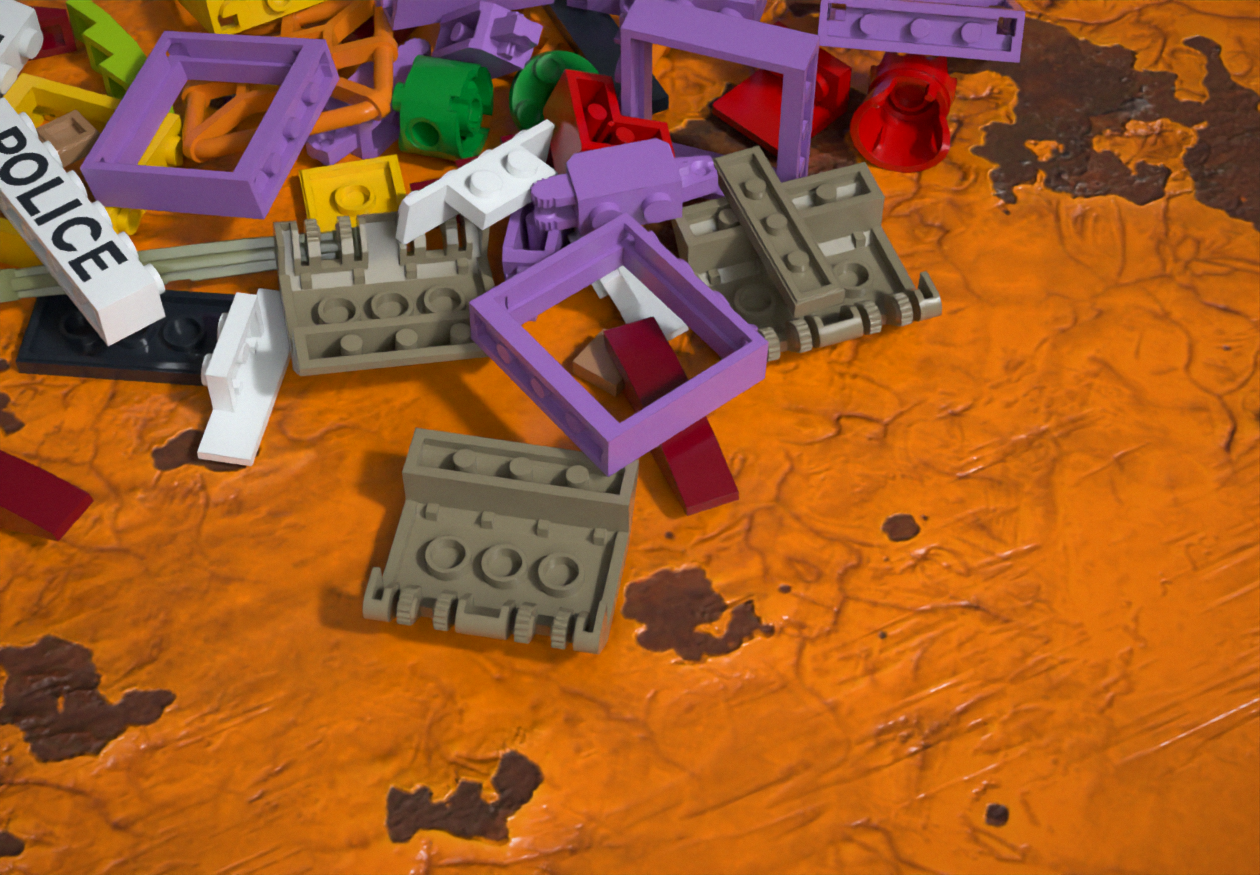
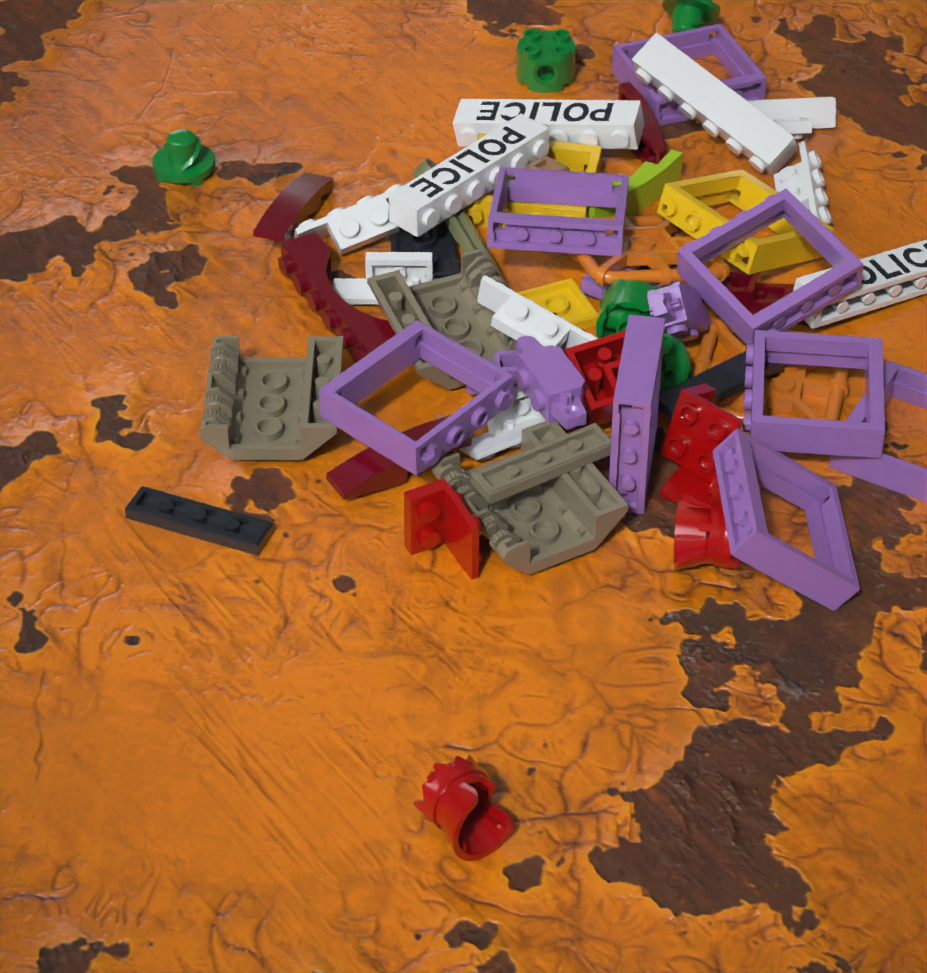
camera: 80 degrees right, 10 degrees down
none -> black tile [125,486,274,556]
none -> dark red arch [278,232,396,363]
none -> white bracket [294,184,404,255]
none -> red bracket [404,478,482,580]
none -> red bracket [660,383,743,482]

